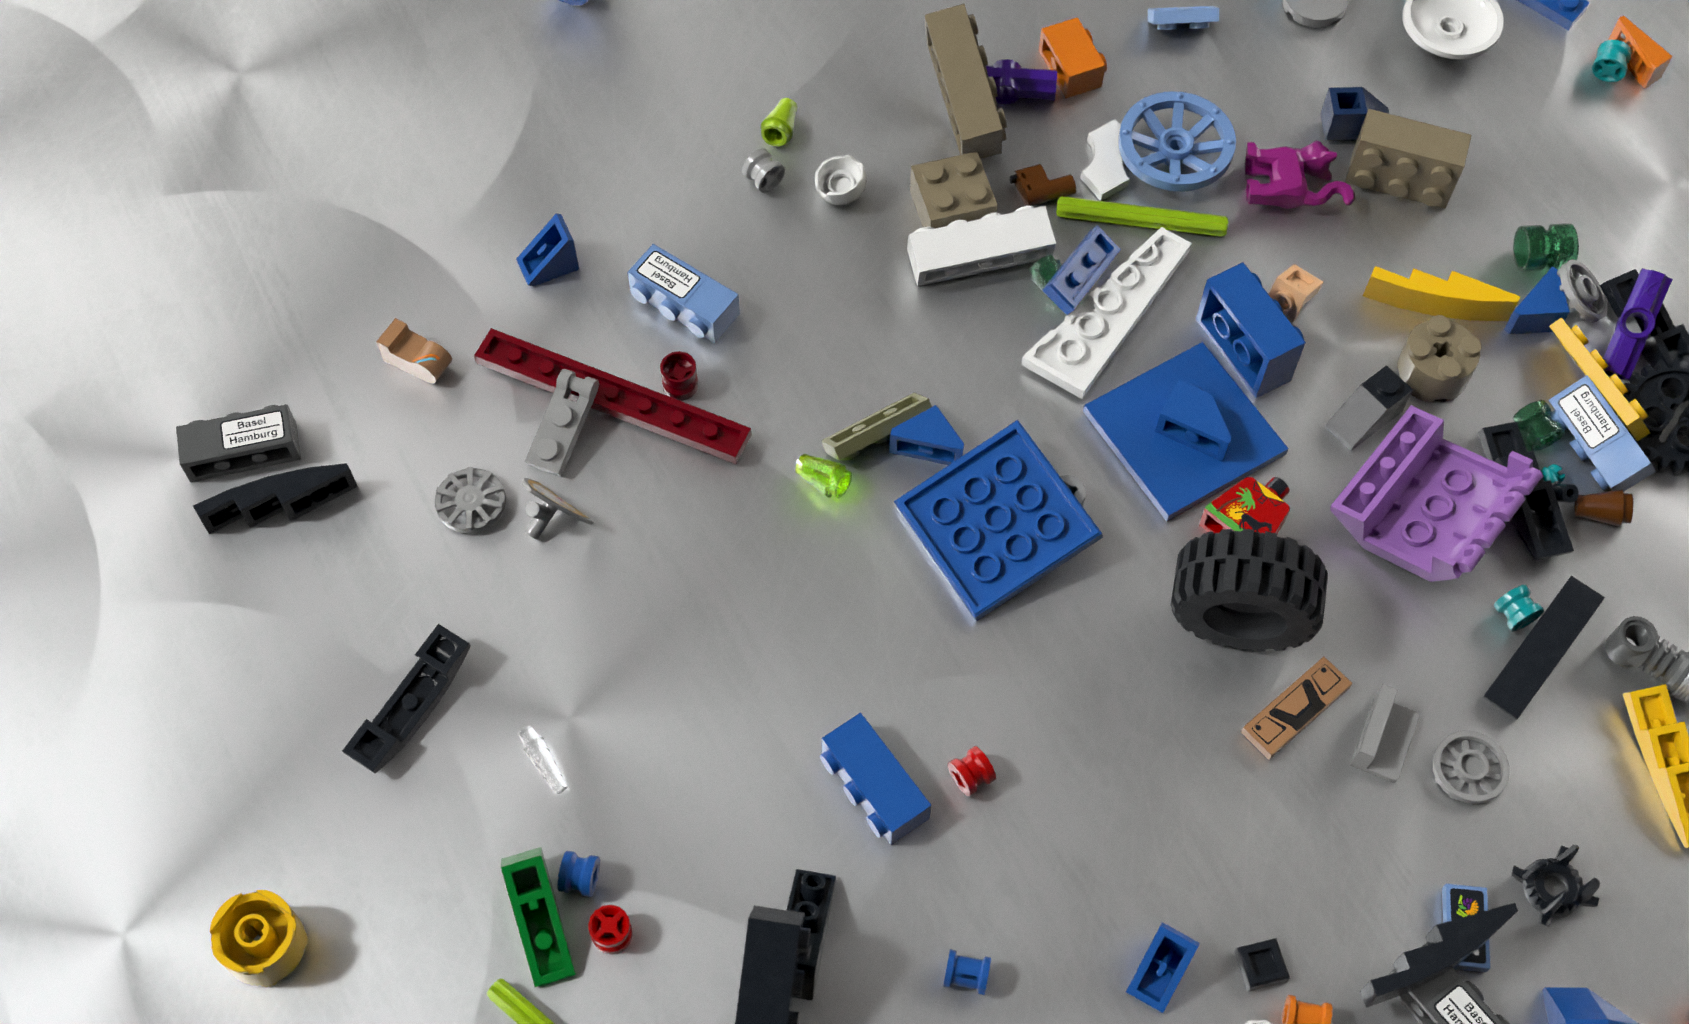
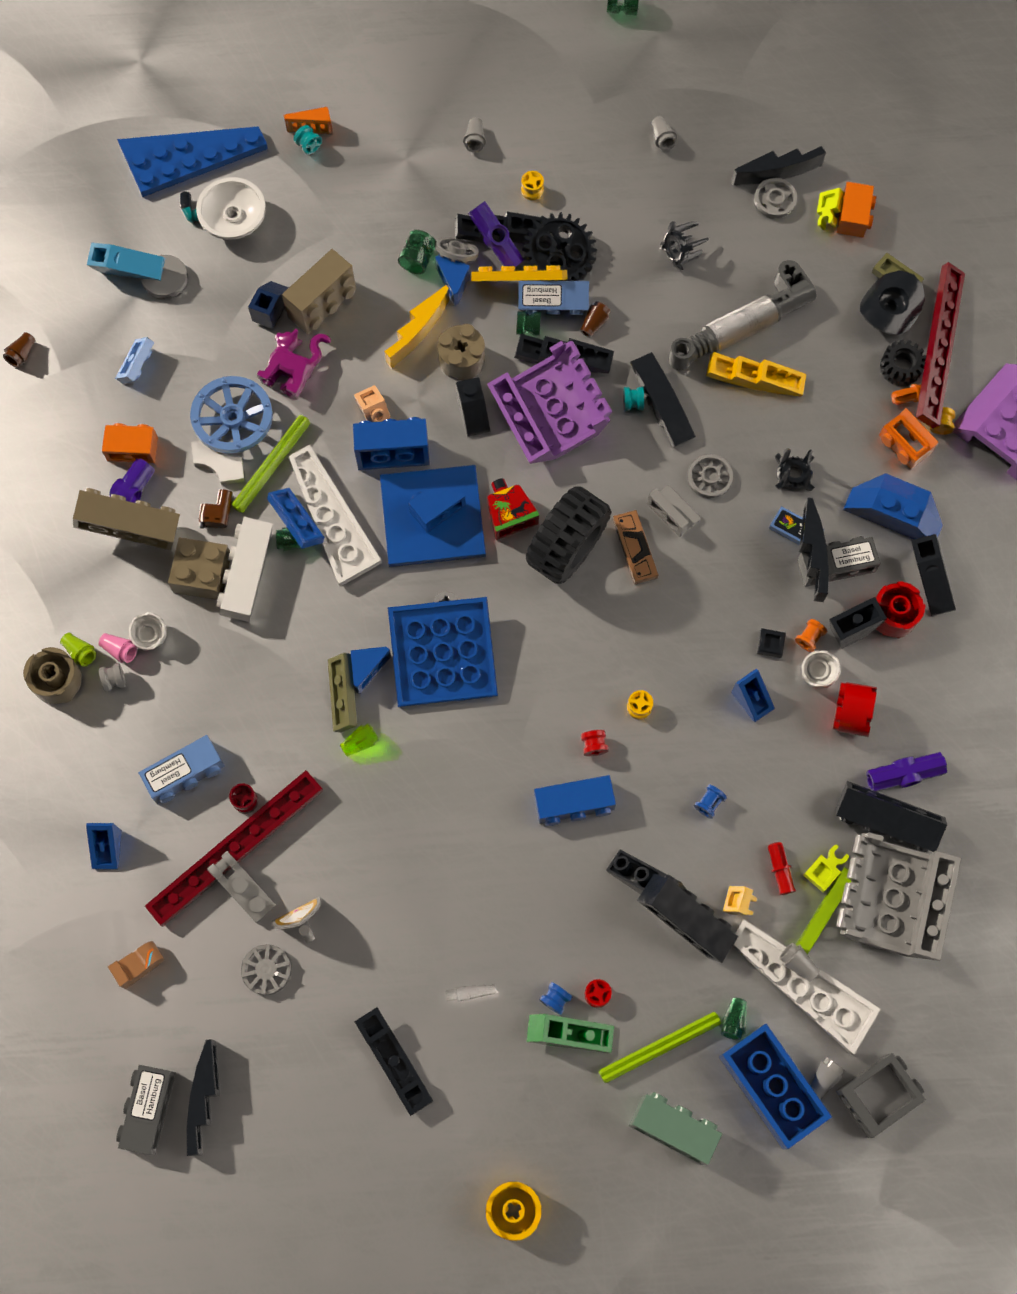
camera: 65 degrees left, 10 degrees up
arm [1540,464,1579,503] -> none
none -> dark tan brick [23,647,82,704]
none -> bright pink cone [98,633,137,663]
none -> yellow wheel [627,690,653,720]

